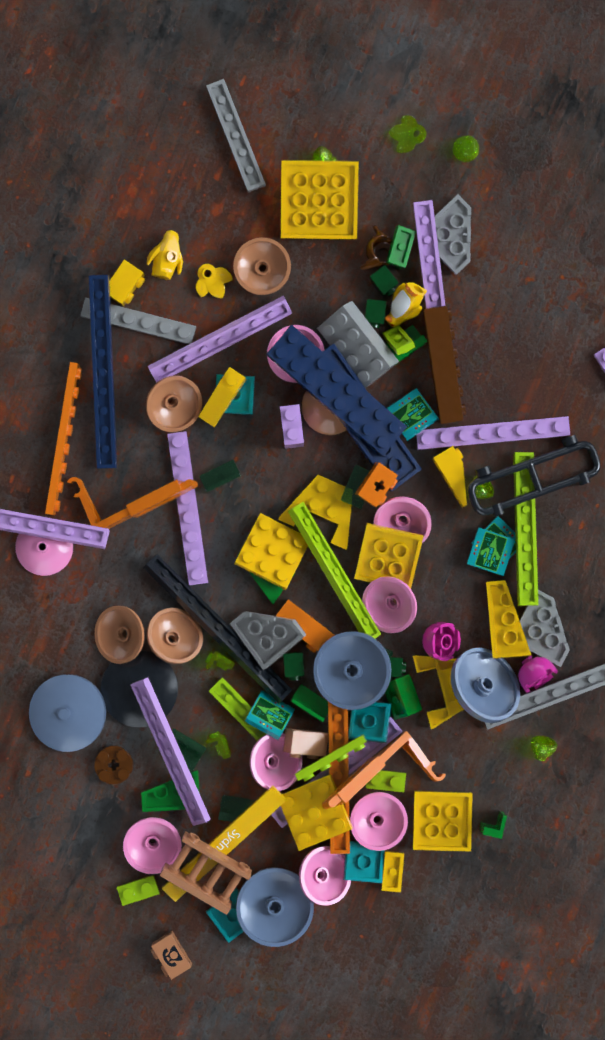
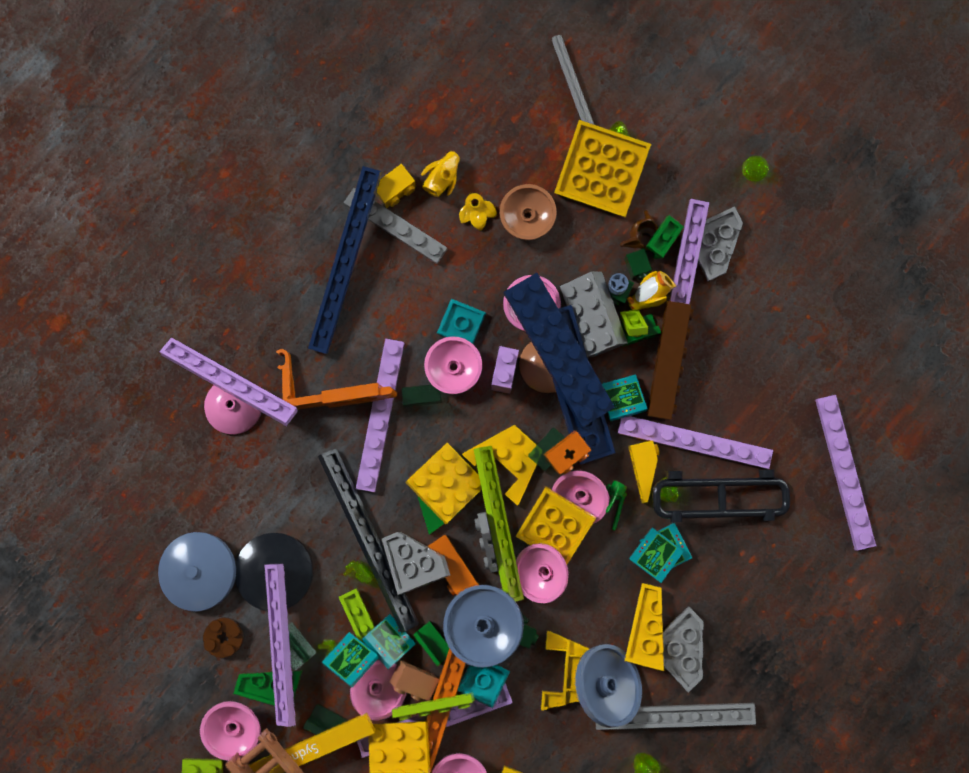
camera: 25 degrees right, 5 degrees down
orange plate [45,362,82,515] -> none
nougat dish [95,606,144,664] -> none
nougat dish [146,375,202,432] -> none
nougat dish [147,608,203,664] -> none
lavender plate [148,296,292,383] -> none
yellow slope [198,367,246,428] -> none
light grey plate [206,79,266,192] -> none
dark green brick [283,652,304,680] -> none
orange hinge [322,731,446,809] -> none
lime plate [366,770,406,793] -> none
green panel [385,674,422,720] -> none
clear neon green plate [389,115,427,153] -> none
dark pink cylinder [422,622,461,661] -> none
lime plate [513,452,539,606] -> none
dark pink cylinder [518,656,558,693] -> none
none -> tile [322,632,379,688]
none -> bright pink dish [424,337,482,394]
none -> light grey plate [475,512,498,573]
none -> light grey axle [552,35,594,125]
none -> green plant [605,480,627,531]
none -> sand blue wheel [608,273,629,295]

